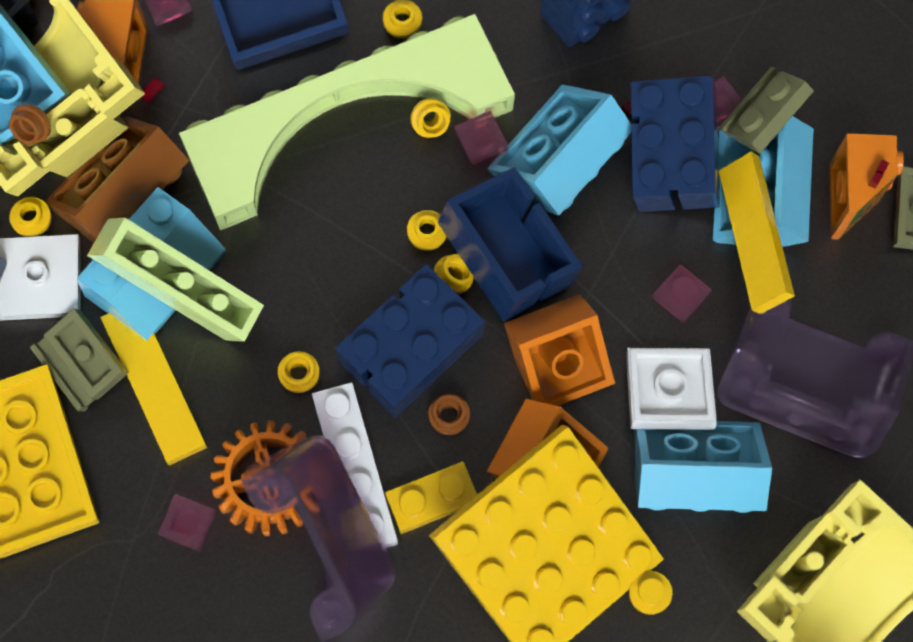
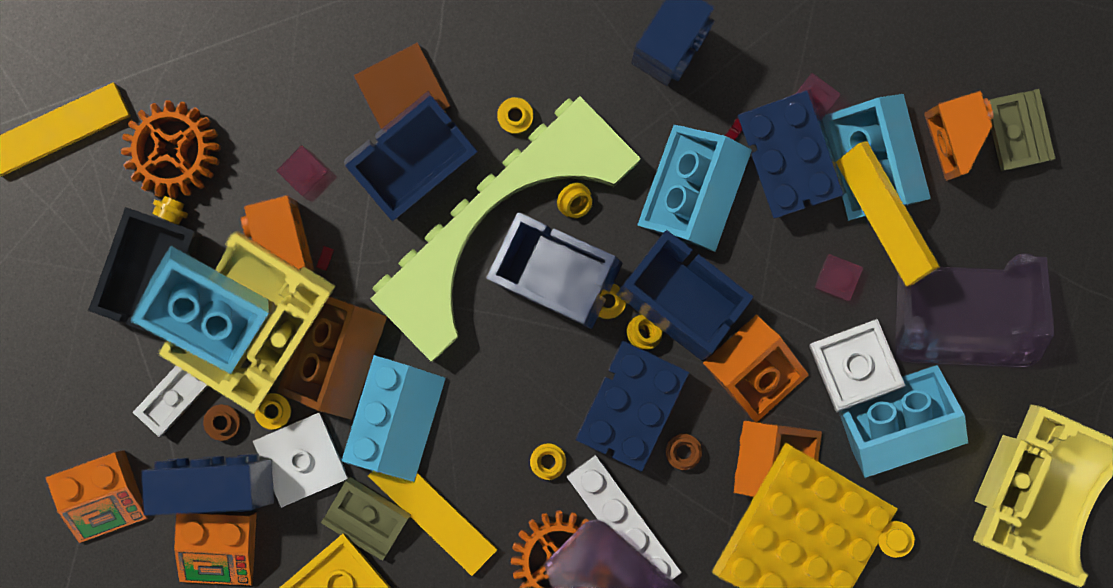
camera: 20 degrees left, 15 degrees up
dark orange plate [9,103,51,145] -> none
yellowish green brick [87,217,264,342] -> none
yellow plate [385,461,477,534] -> none
clear pink plate [454,110,508,166] -> none
olive plate [719,66,814,153] -> none
dark red piece [869,159,889,189] -> none
none -> piece [486,212,623,329]

